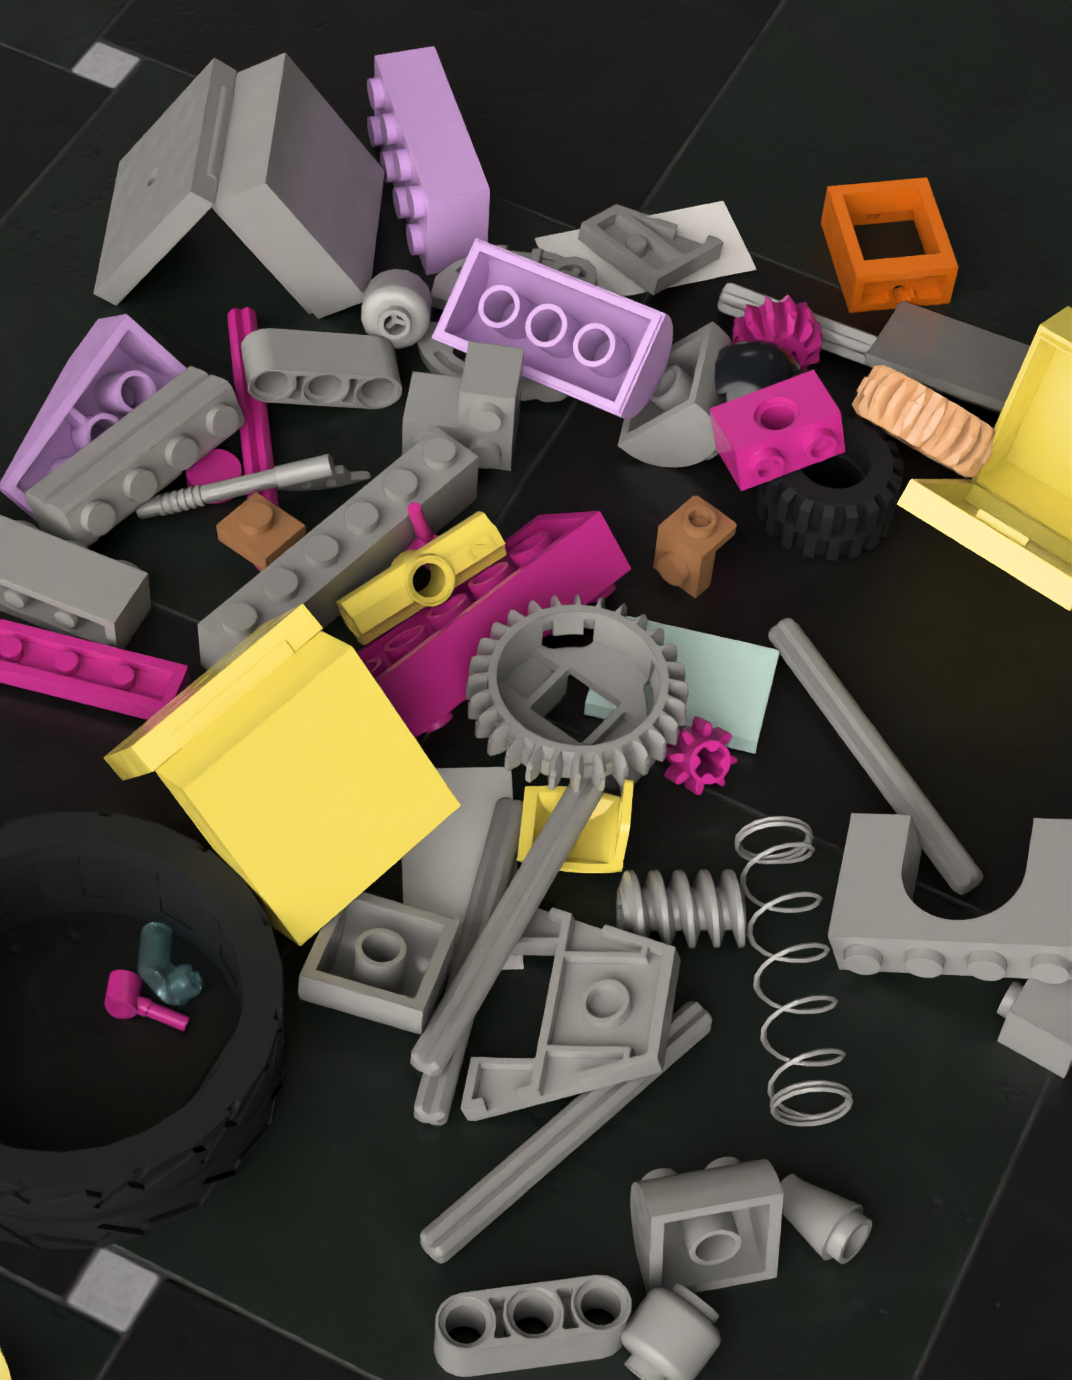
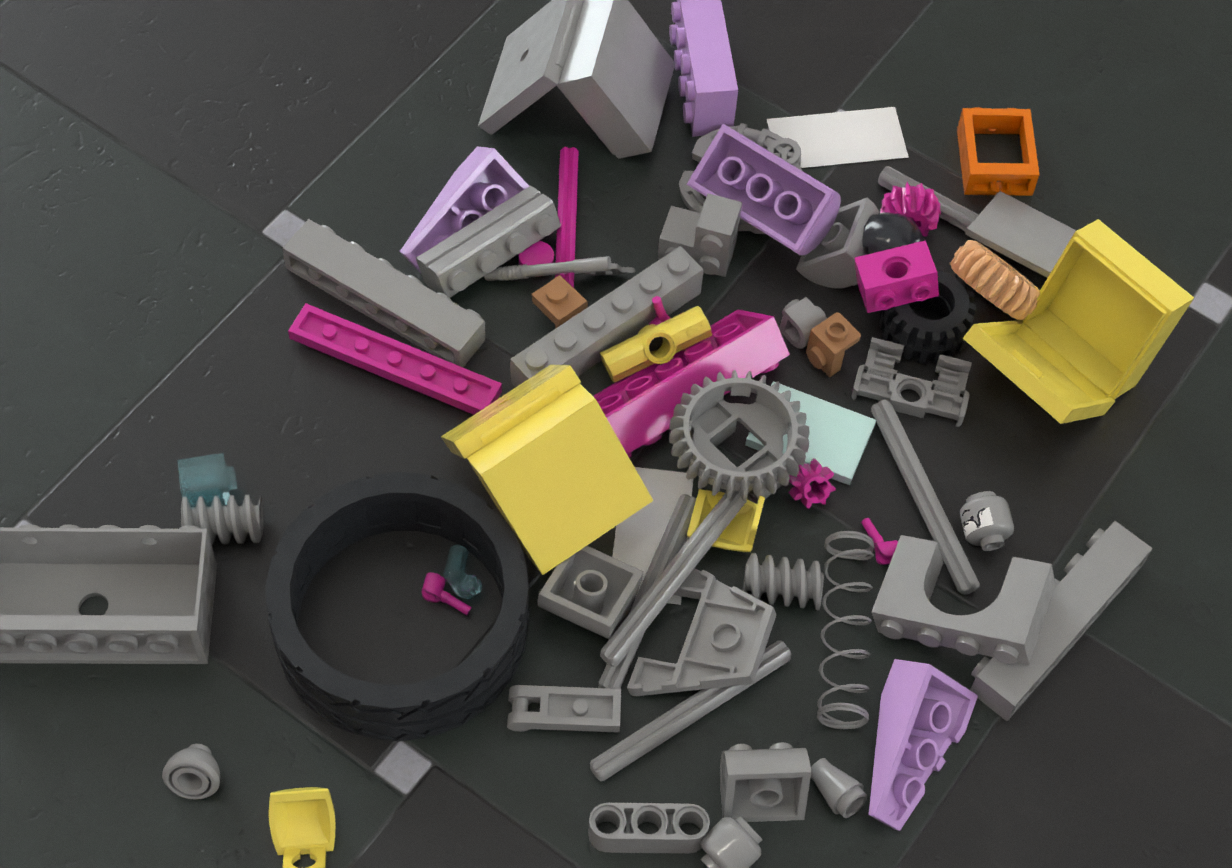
camera: 10 degrees right, 5 degrees up
light grey beam [241,328,402,409] -> none
light grey head [361,269,432,349] -> none
light grey wing [578,204,723,296] -> none
none -> light grey plate [507,685,621,732]
none -> light grey plate [779,297,827,349]
none -> light grey piece [851,337,972,427]
none -> dark pink hand [861,518,898,565]
none -> lavender wedge [869,659,978,831]
none -> light grey head [960,491,1014,551]

